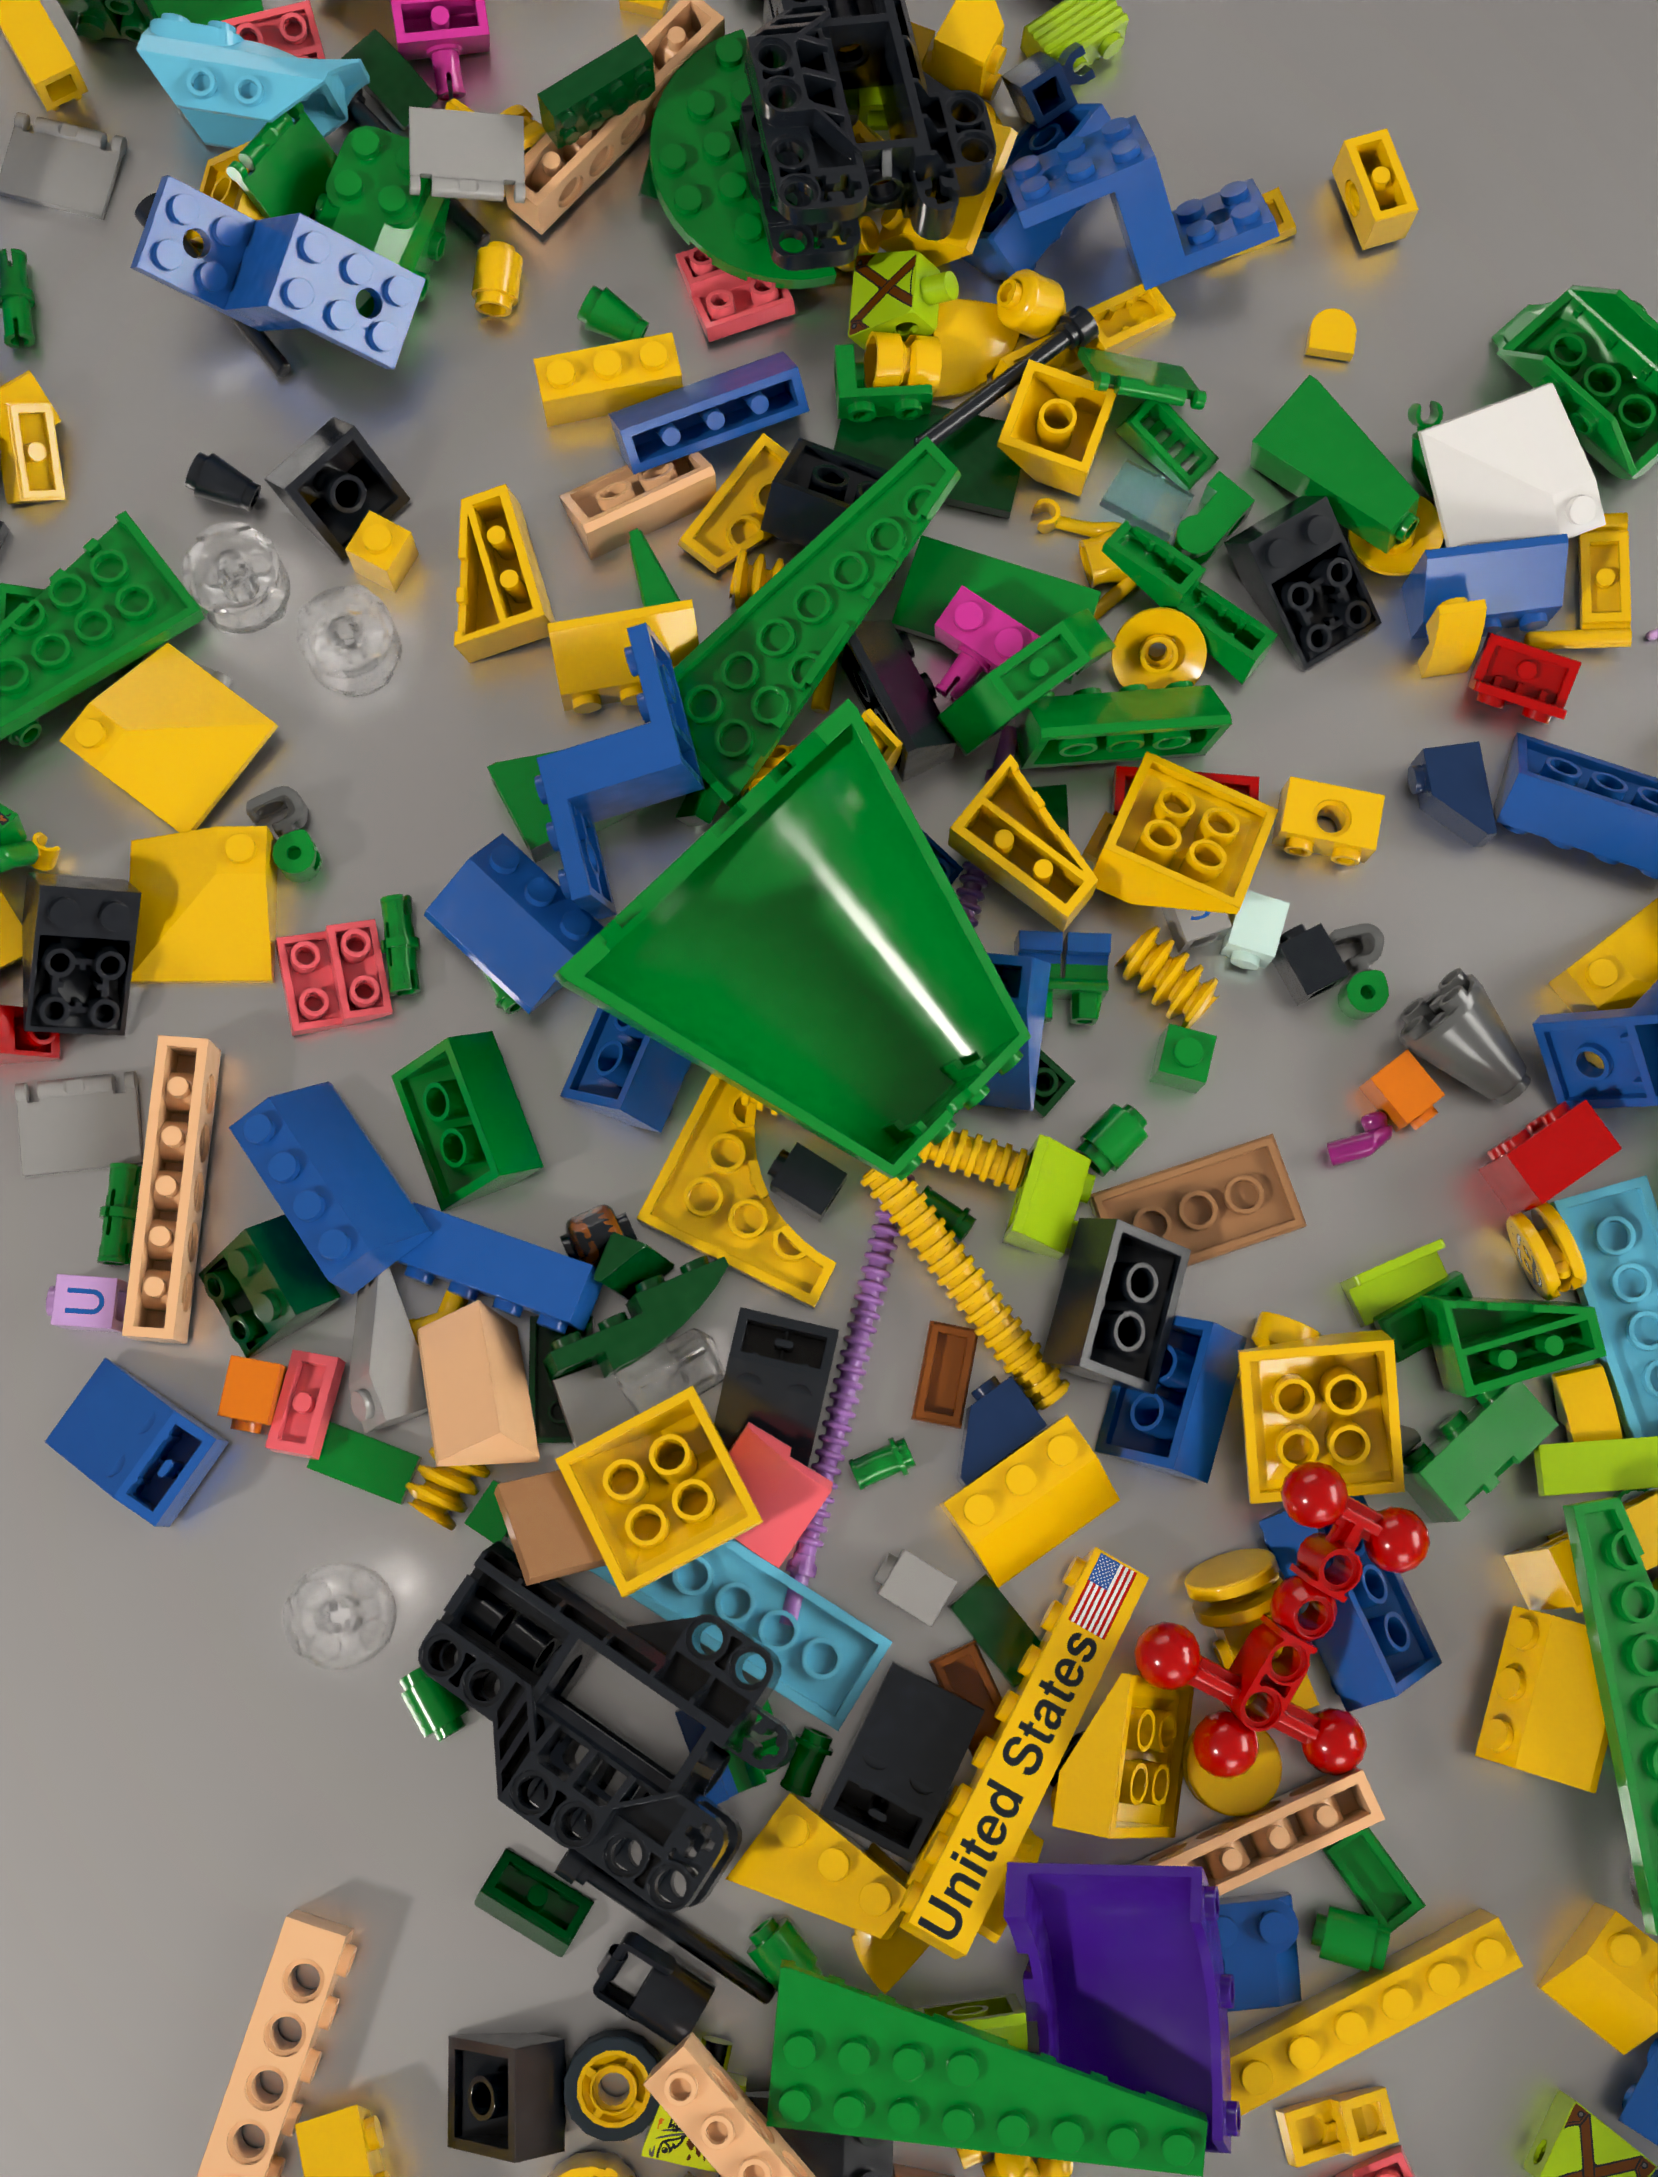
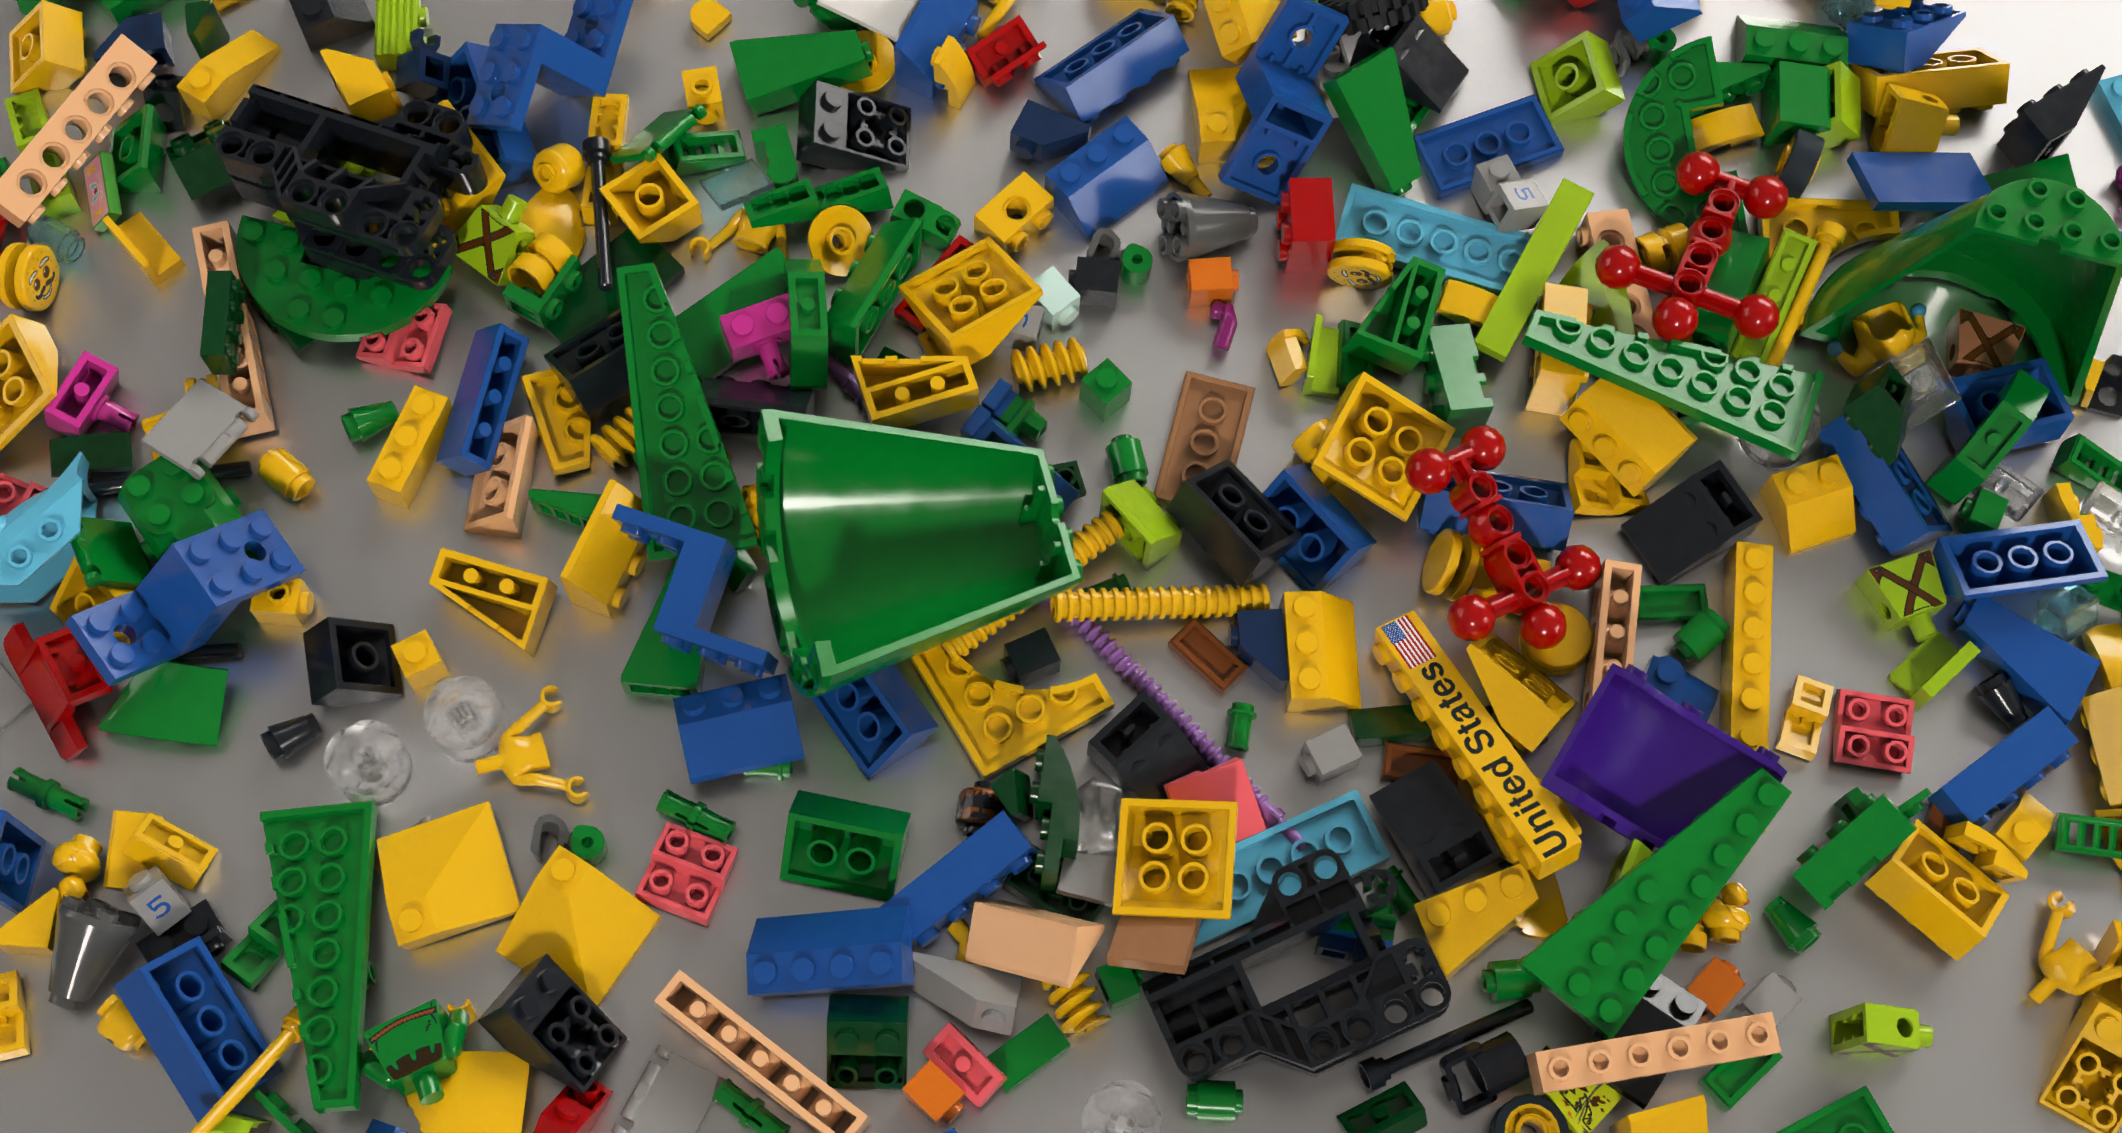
camera: 55 degrees left, 10 degrees down
none -> red plate [3,622,113,760]
none -> green slope [98,660,228,746]
none -> yellow brick [249,579,314,627]
none -> yellow piece [474,685,589,804]
none -> yellow brick [681,66,725,125]
none -> green leg [890,189,961,250]
none -> blue slope [1044,115,1169,242]
none -> yellow cone [1159,143,1212,197]
none -> yellow tile [1266,329,1310,386]
none -> yellow brick [1568,438,1650,516]
none -> black slope [1620,460,1763,585]

